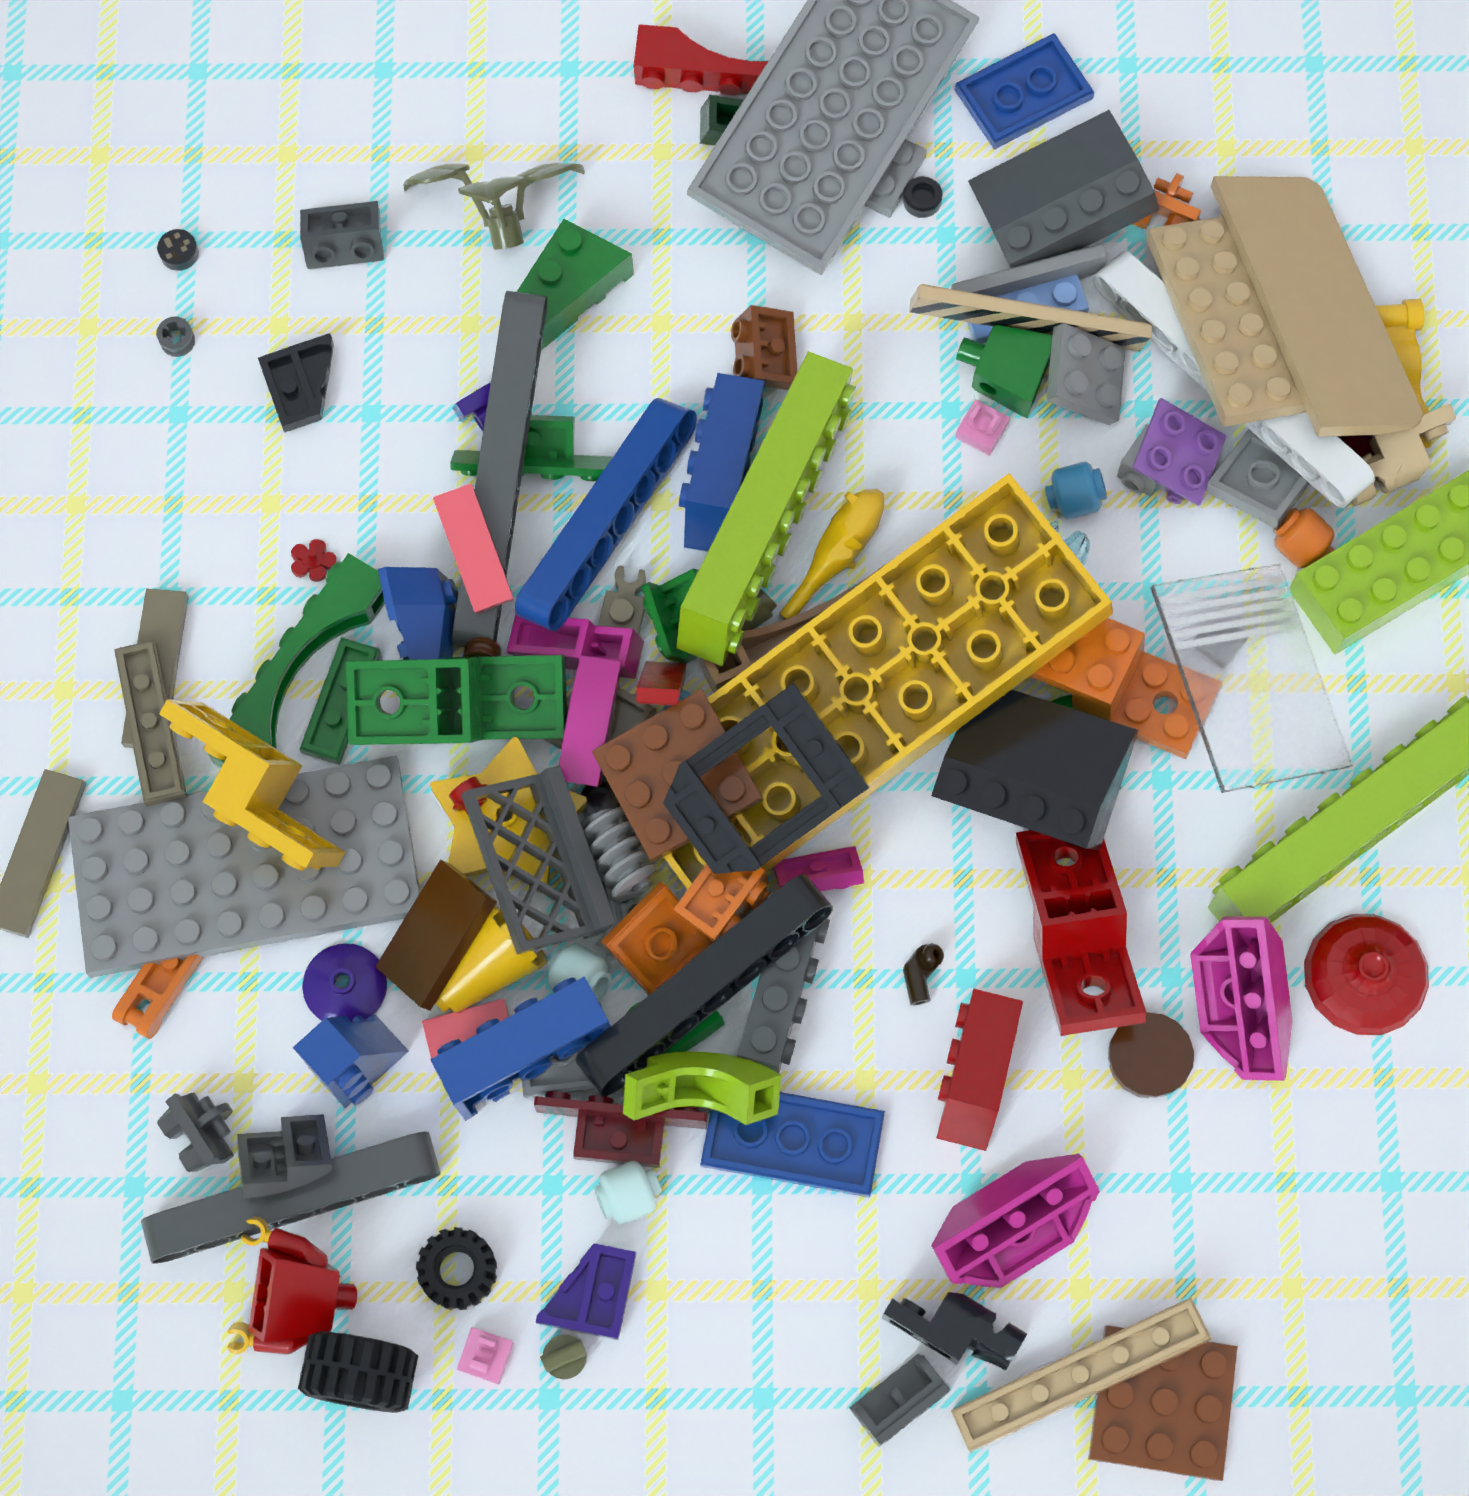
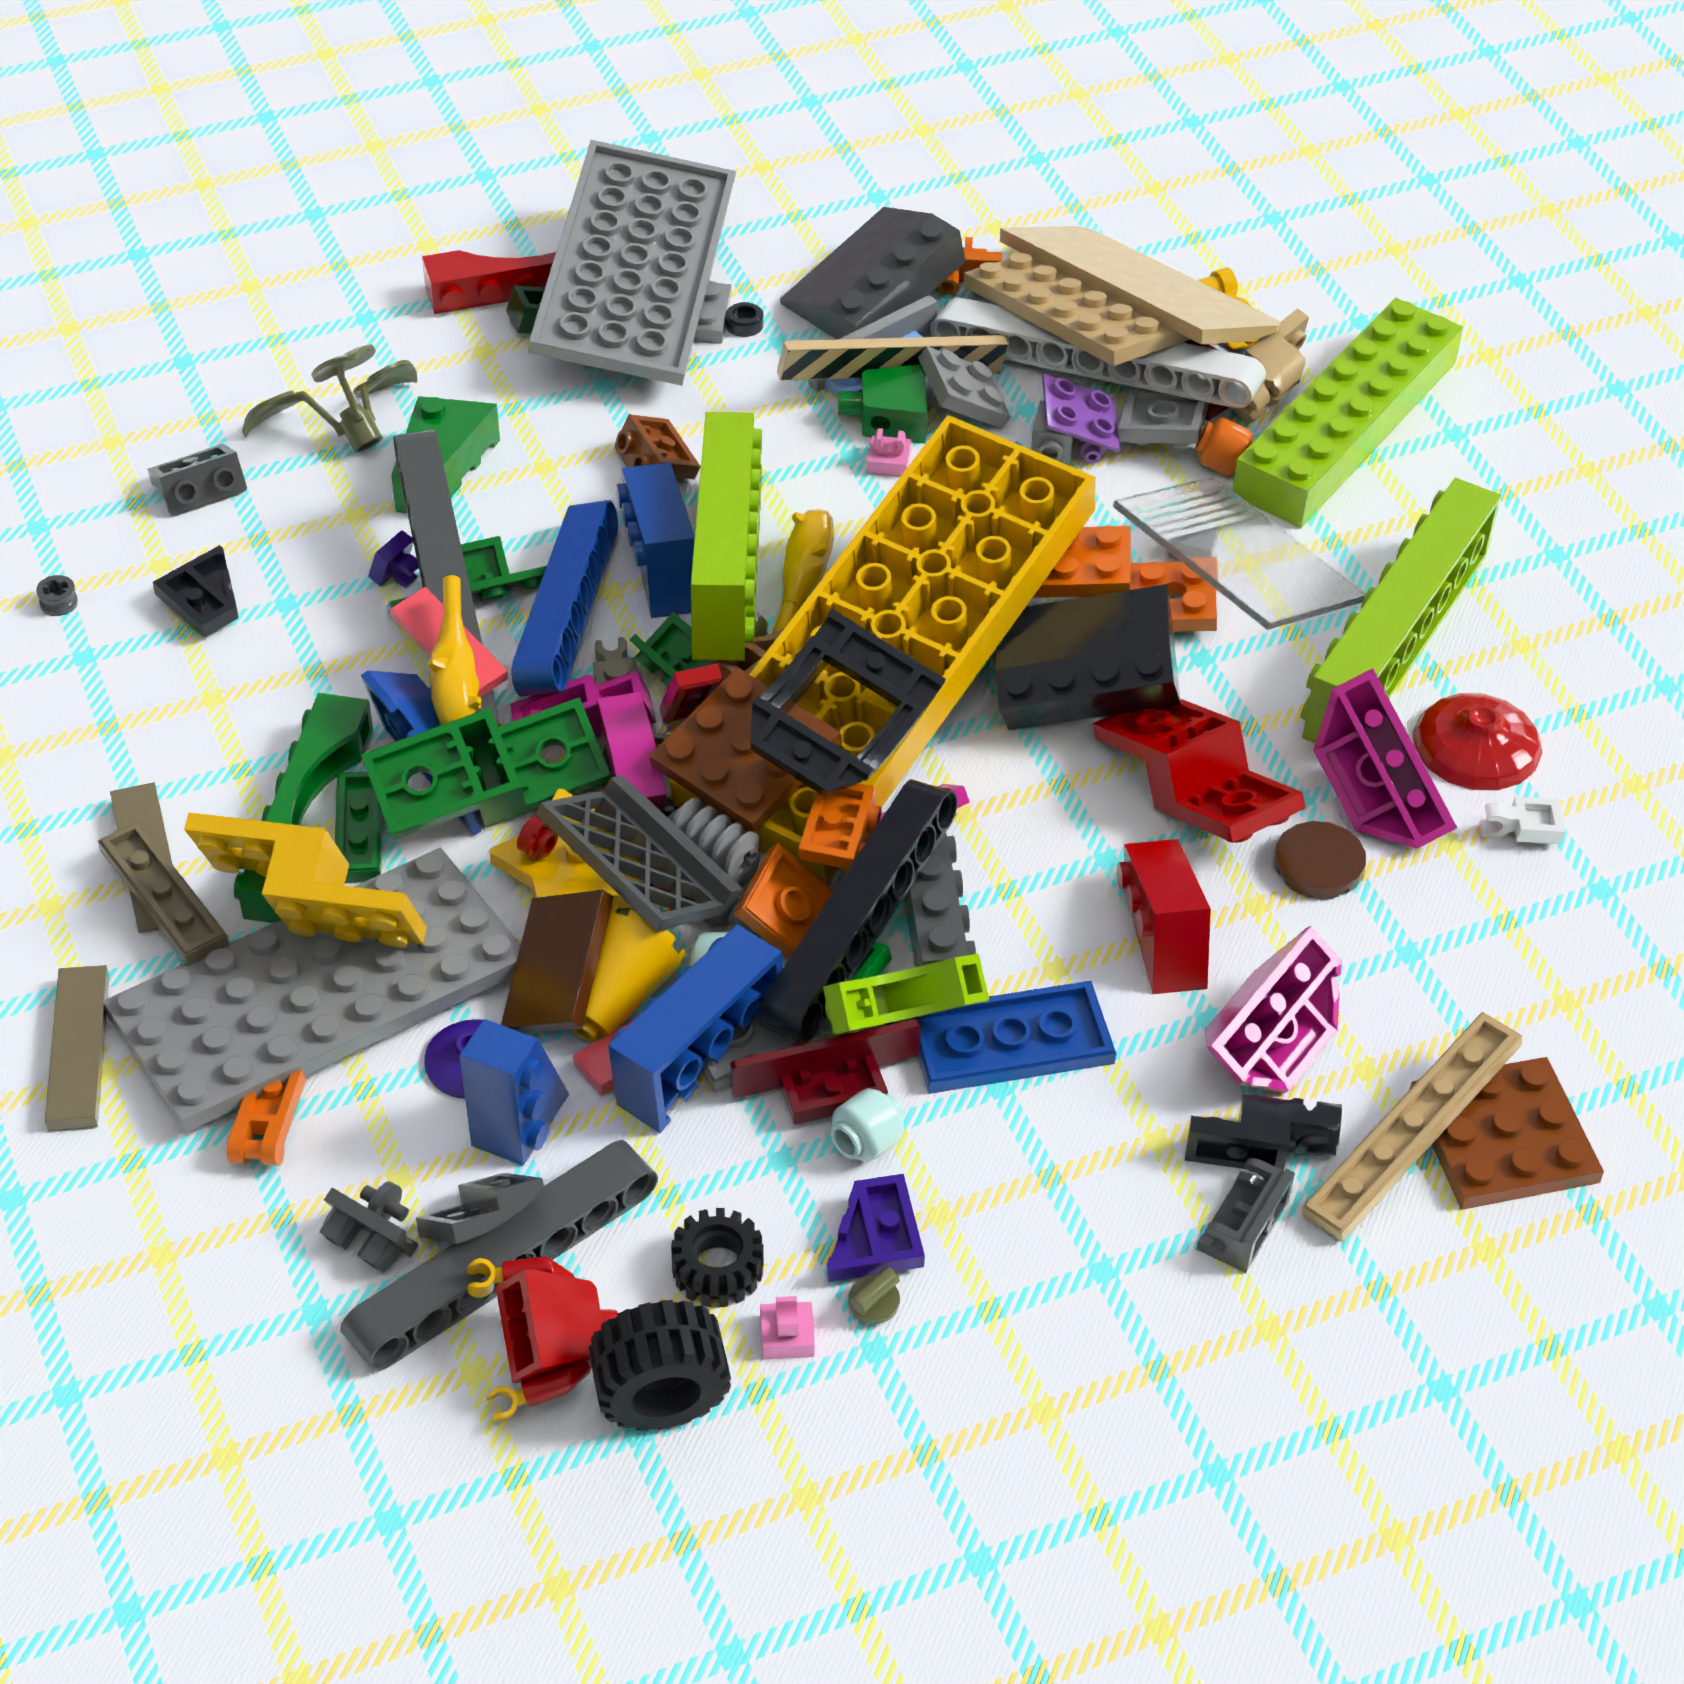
camera: 25 degrees left, 25 degrees down
black tile [157,229,199,271] -> none
red plant [291,539,337,582] -> none
dark brown arm [903,943,944,1005] -> none
blue tile [955,33,1094,150] -> none
none -> yellow piece [428,575,481,725]
none -> white plate [1479,796,1565,844]

